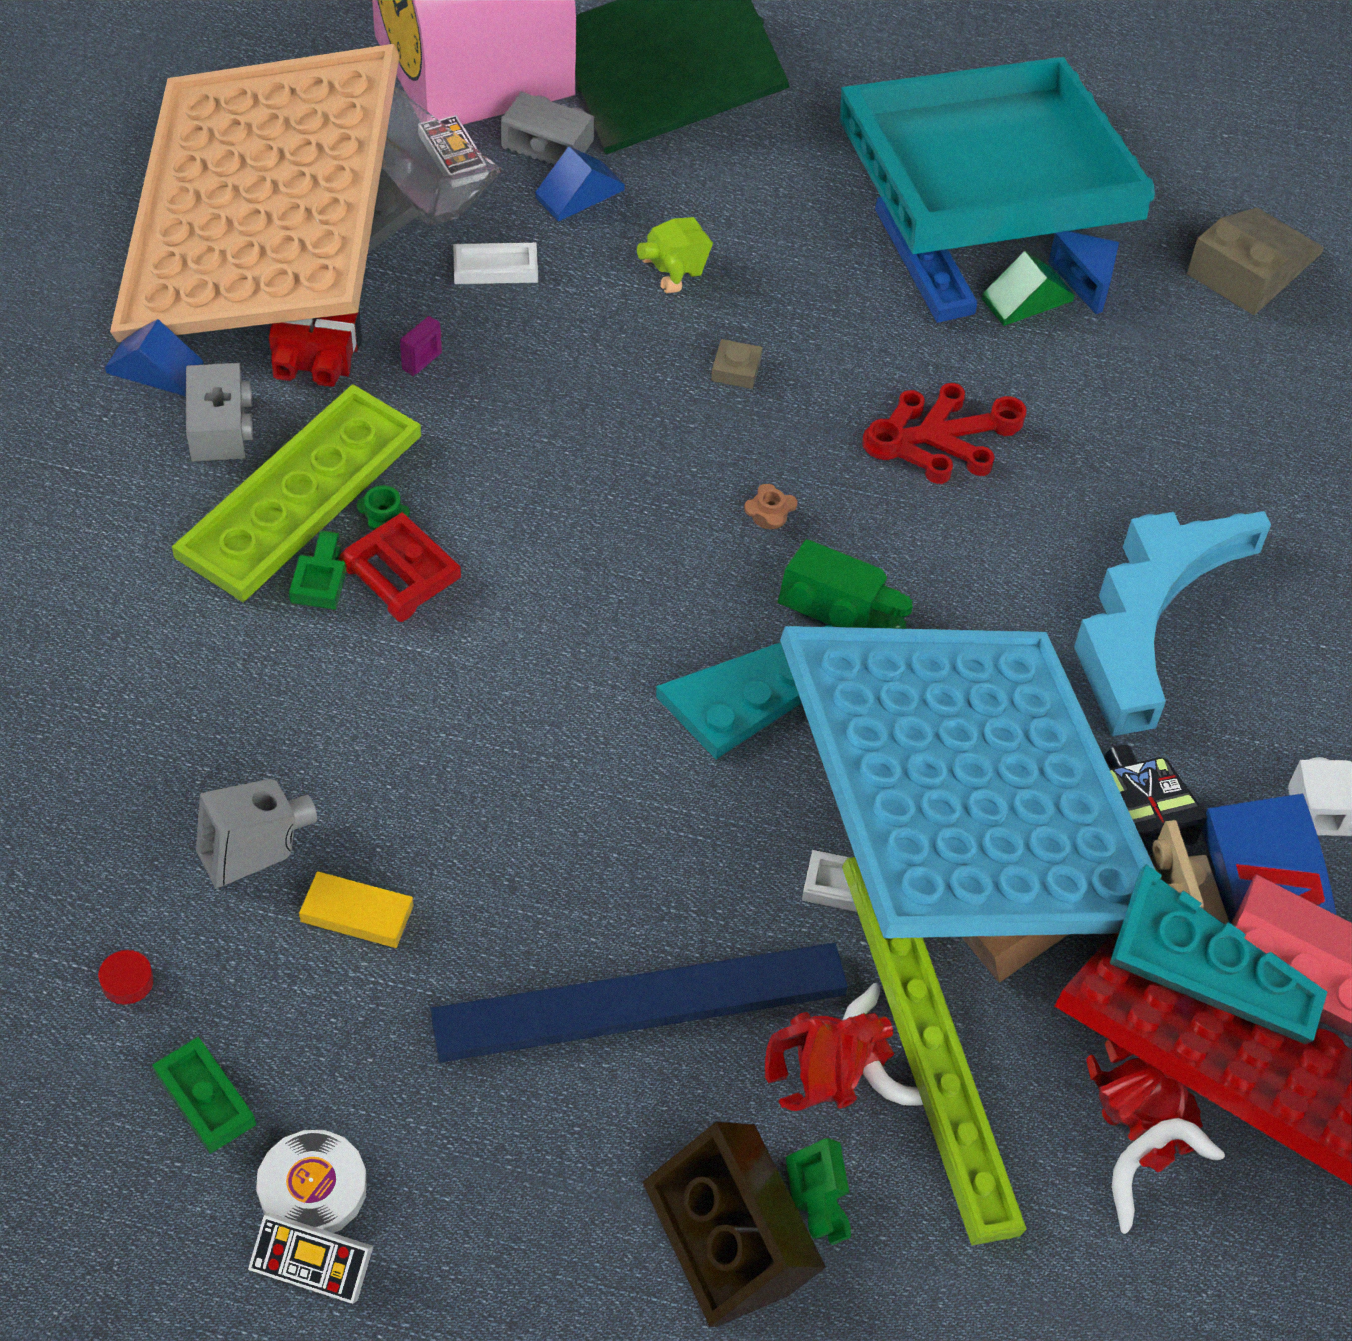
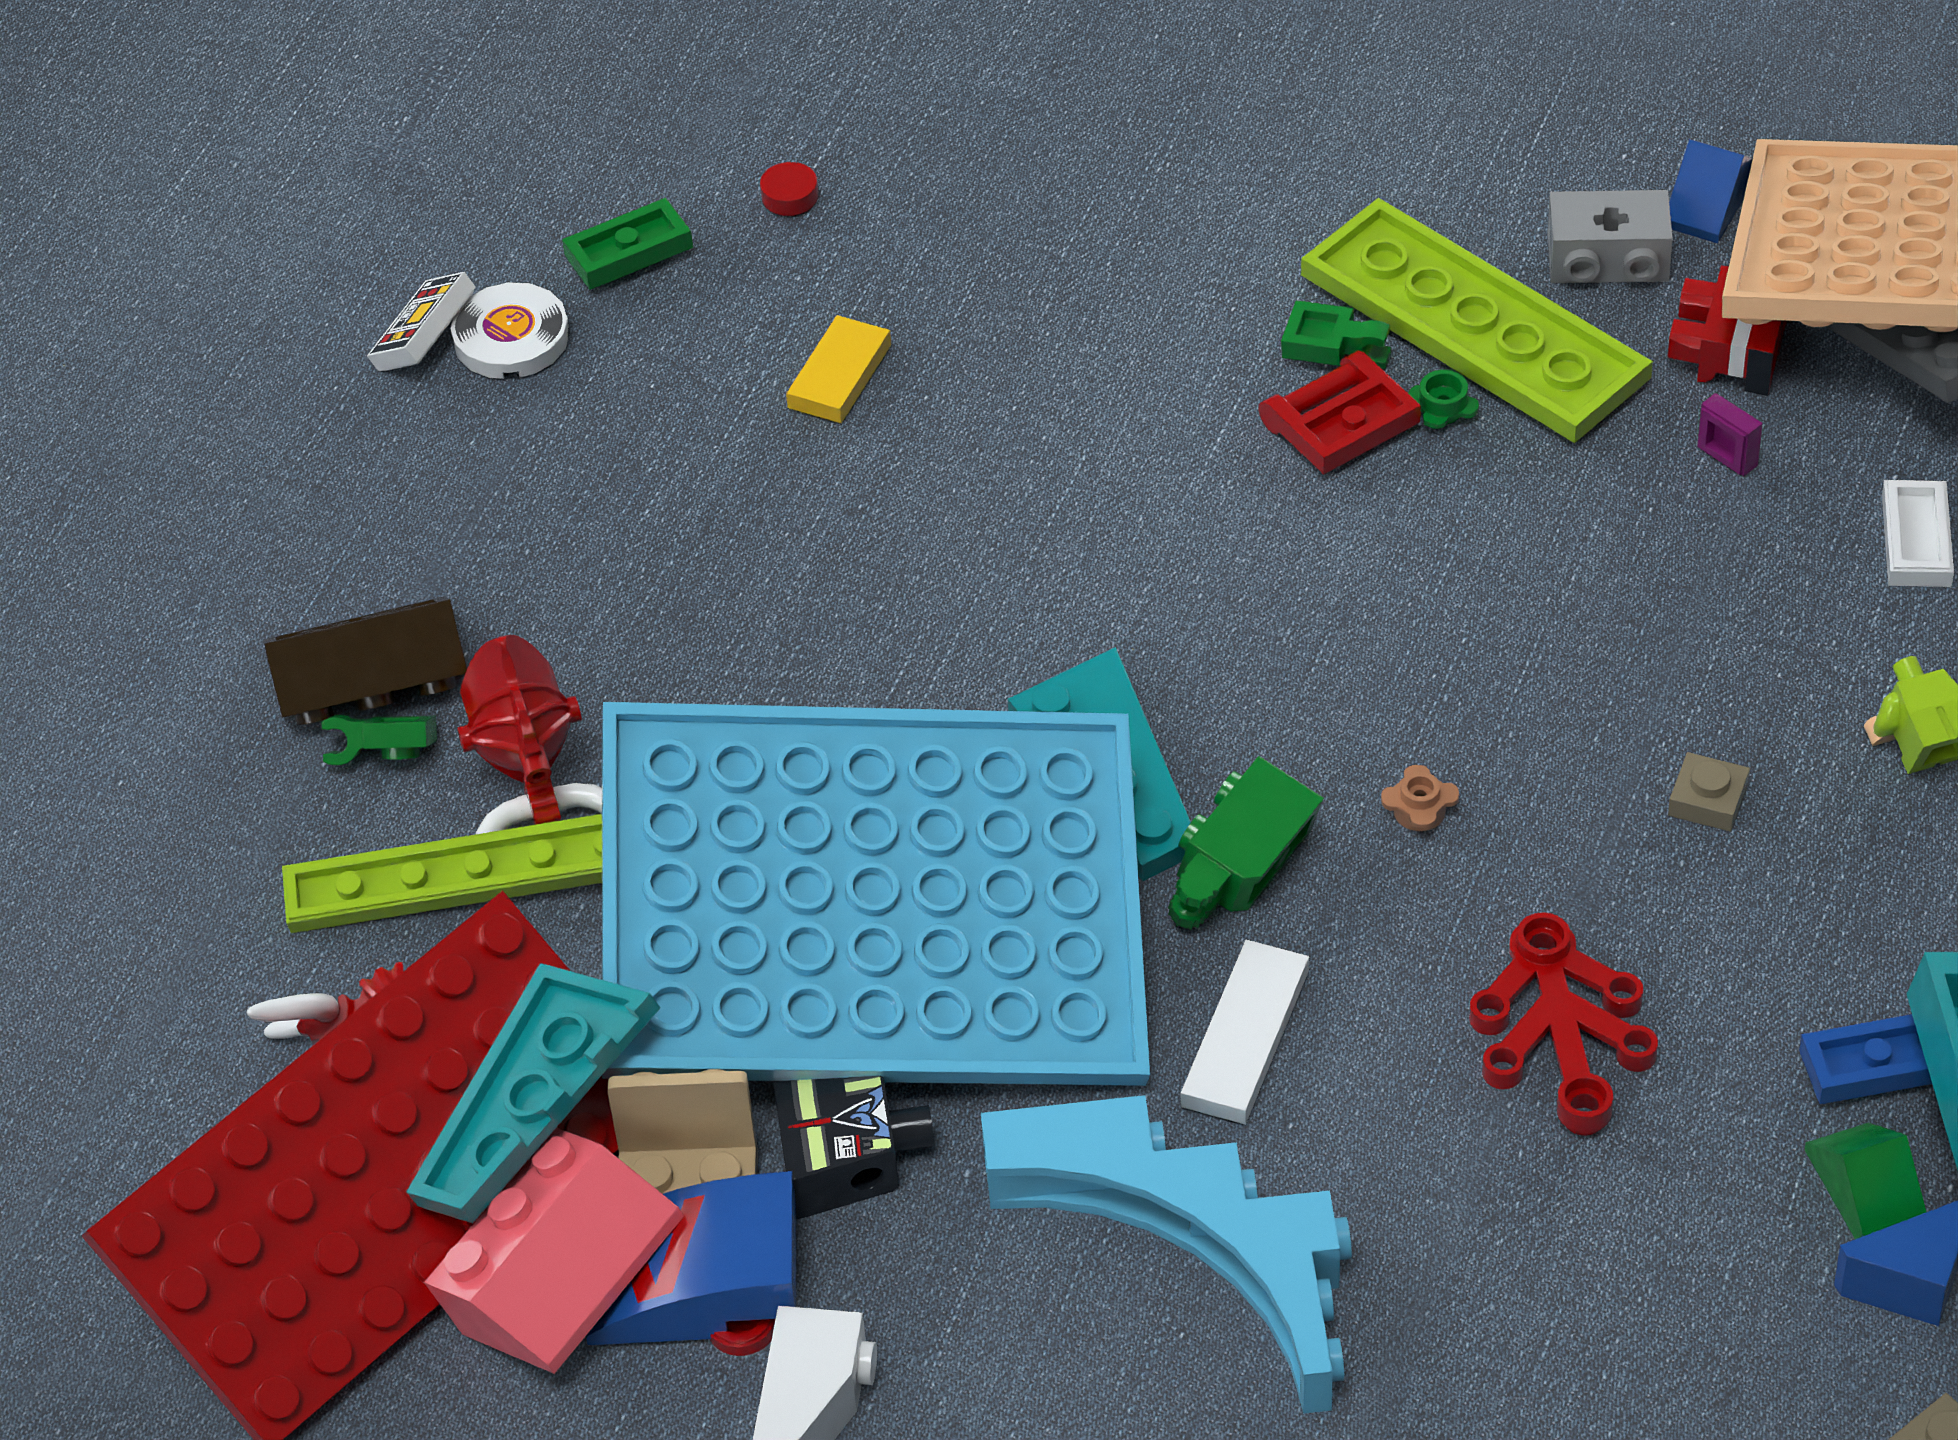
camera: 105 degrees right, 5 degrees down
light grey torso [196,779,317,889] -> none
dark blue tile [430,942,848,1063] -> none
none -> white tile [1181,940,1309,1125]

